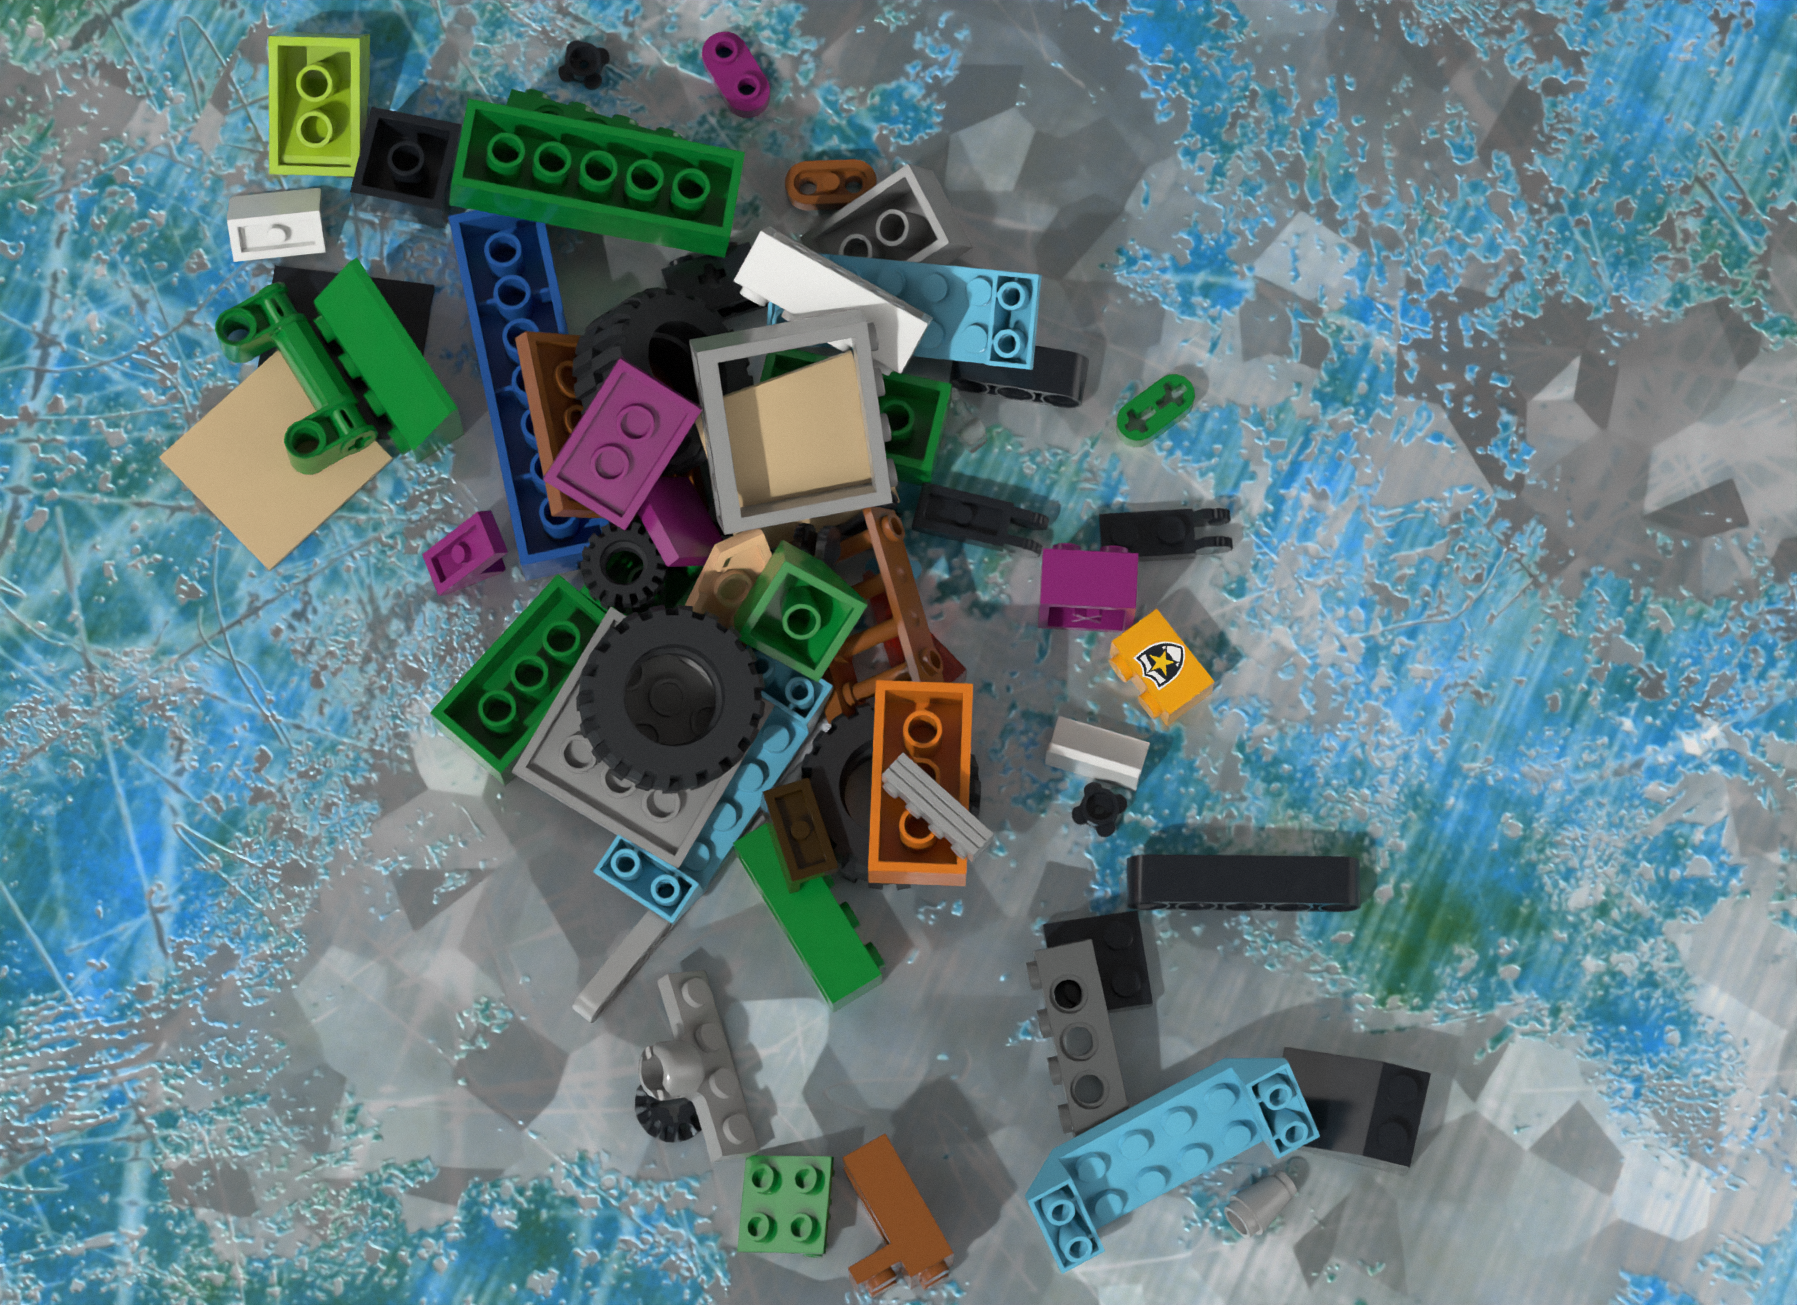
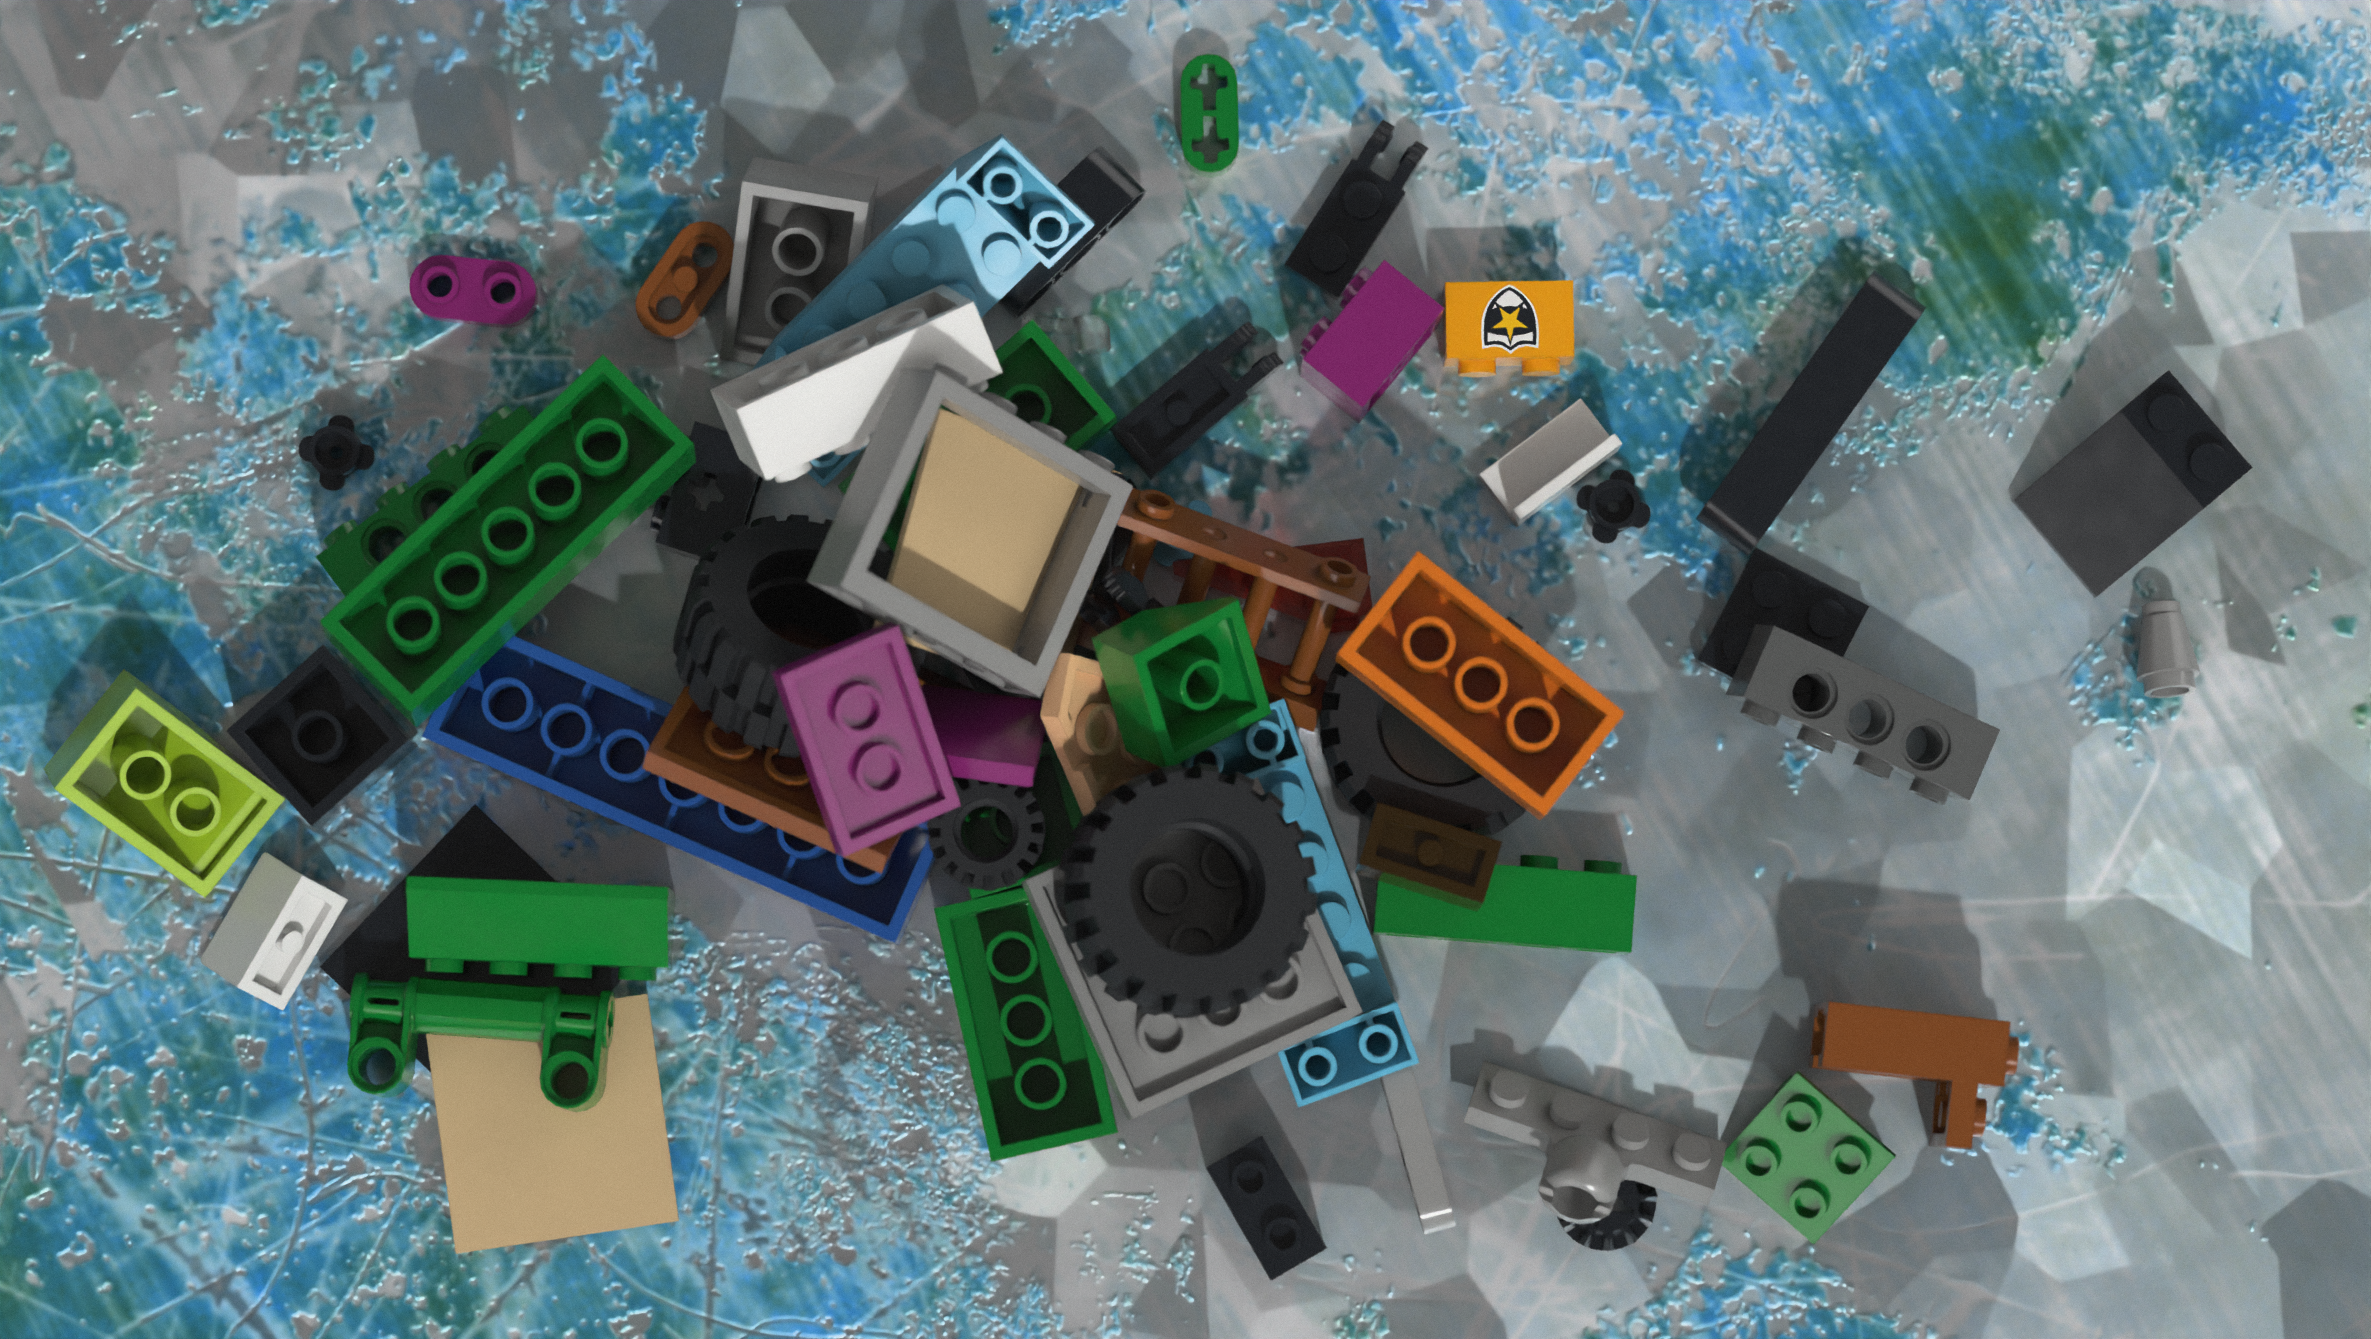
camera: 55 degrees left, 10 degrees up
magenta slope [422,510,508,596] -> none
light grey piece [882,753,994,862] -> none
medium azure slope [1025,1058,1320,1274] -> none
none -> black brick [1206,1136,1327,1281]

